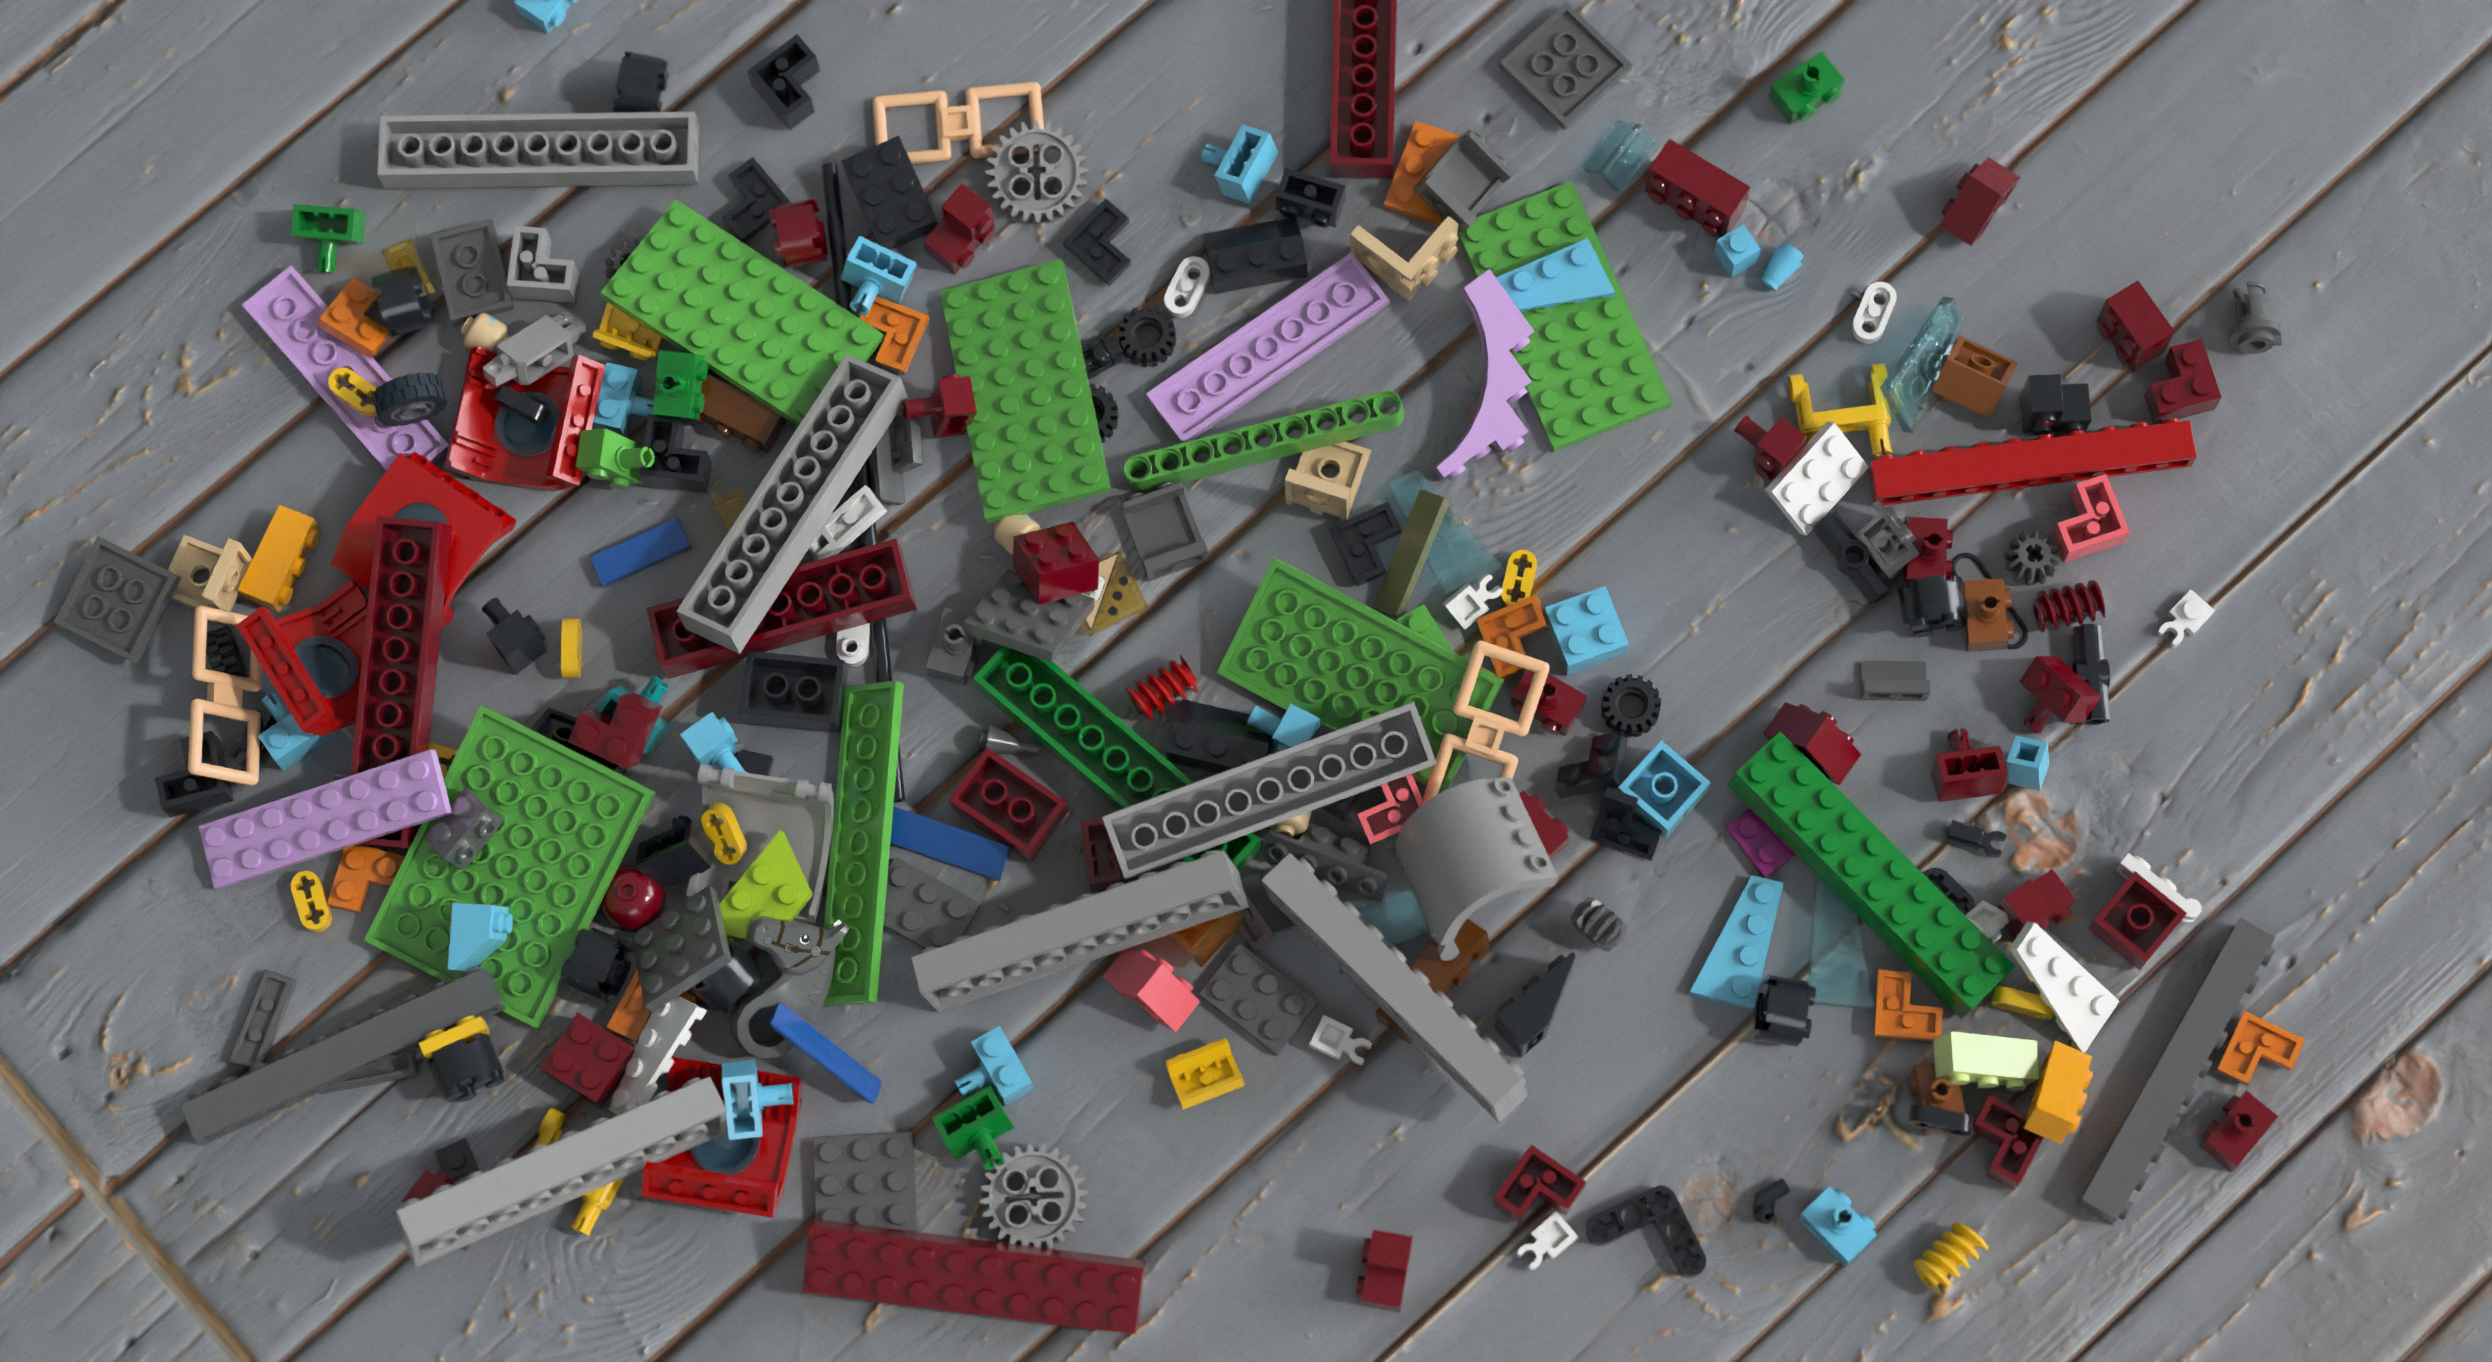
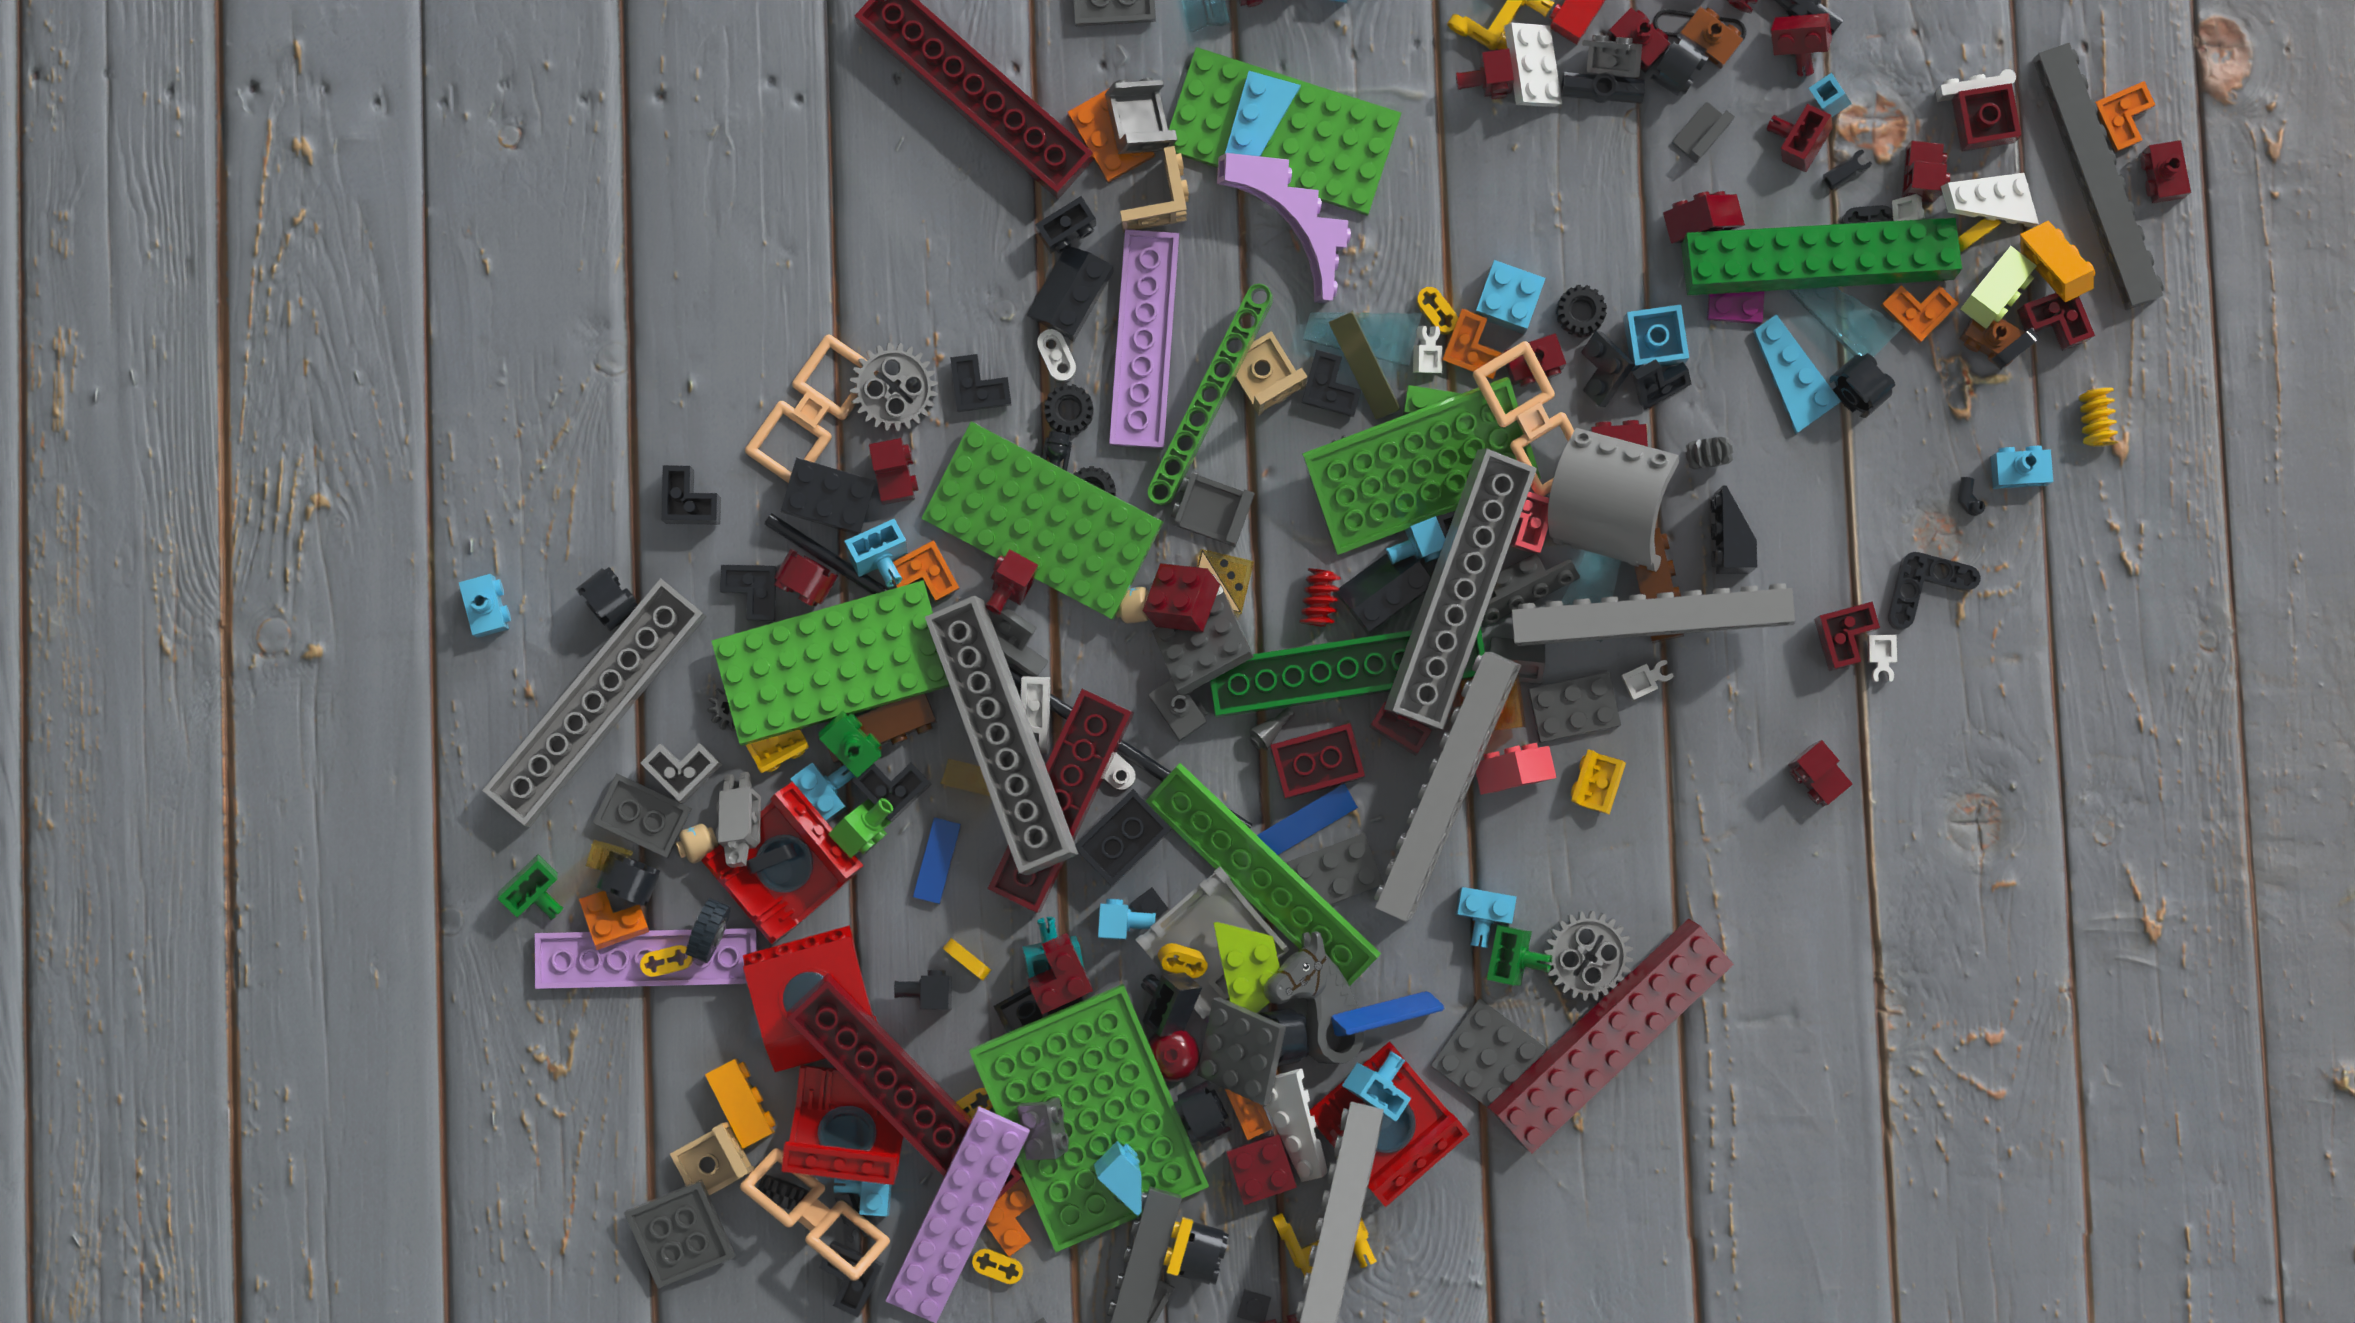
camera: 55 degrees left, 10 degrees up
medium azure brick [1201,124,1278,204] -> none

